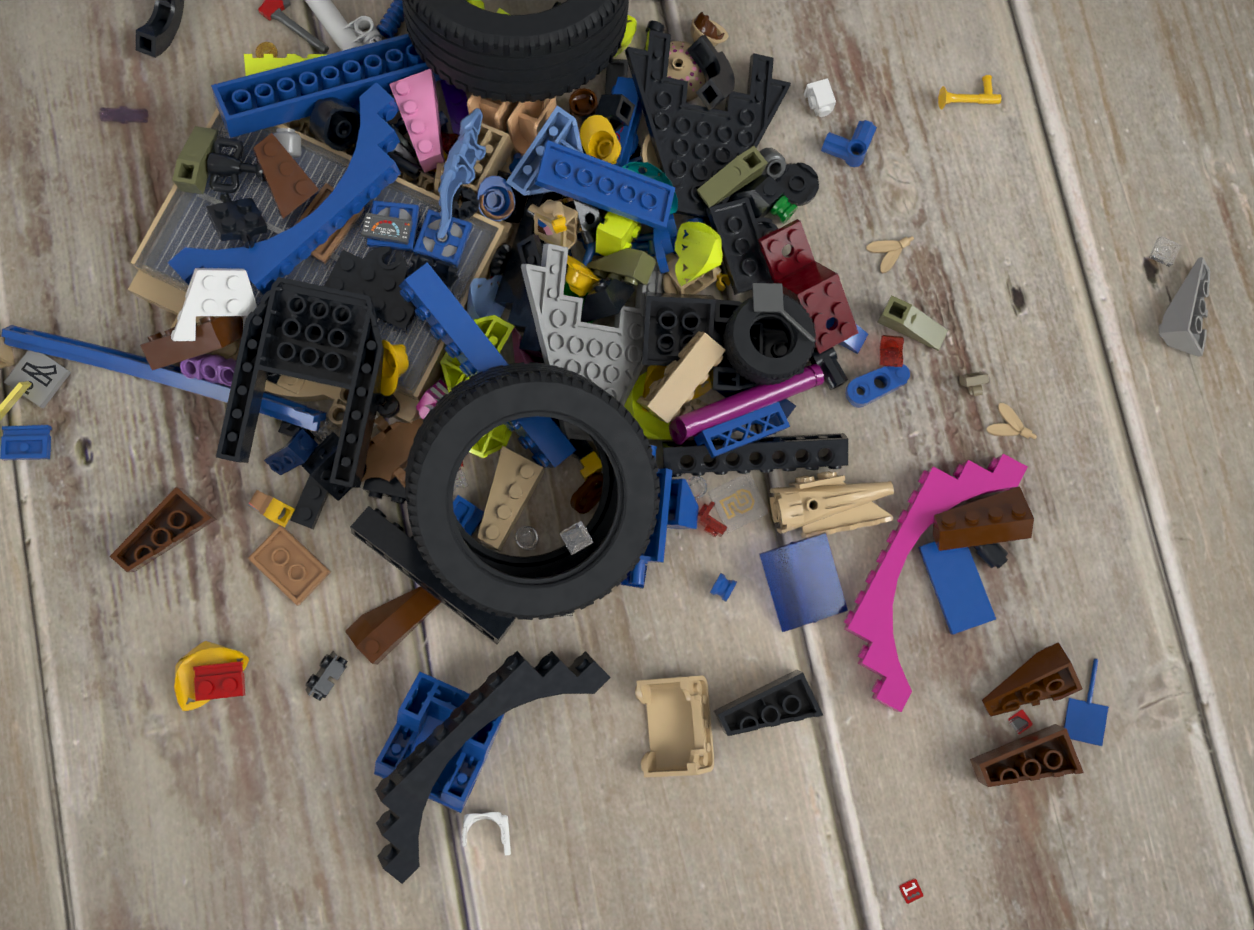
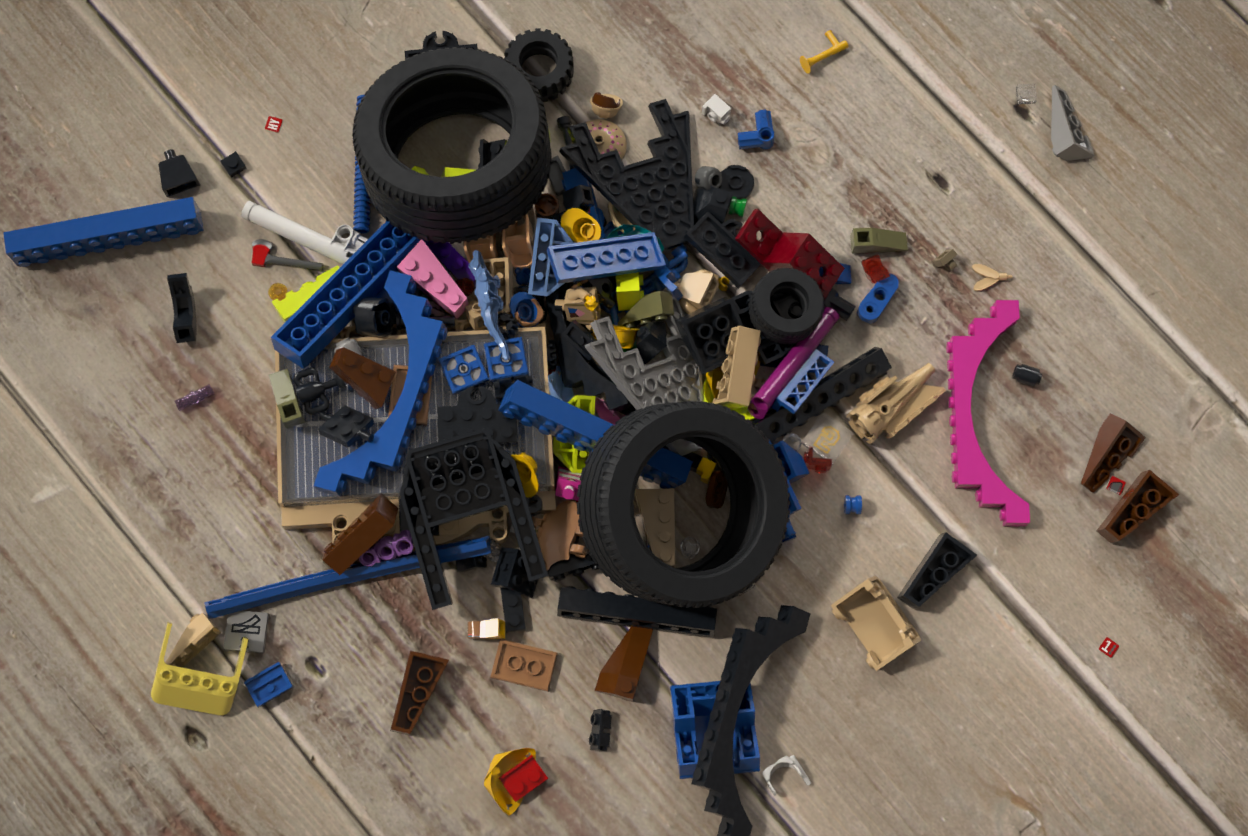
camera: 30 degrees left, 5 degrees down
white wing [171,268,257,341] -> none
dark blue bracket [264,429,319,475] -> none
dark grey tile [361,213,413,245] -> none
clear slope [559,521,593,555] -> none
neon yellow piece [675,222,723,286] -> none
black arch [687,35,735,110] -> none
olive slope [697,146,768,207] -> none
dark grey piece [752,283,815,342] -> none
clear blue piece [759,532,848,632] -> none
tan piece [866,236,914,273] -> none
blue tile [918,541,996,635] -> none
reddish brown wedge [933,486,1034,551] -> none
blue piece [1064,659,1109,746] -> none

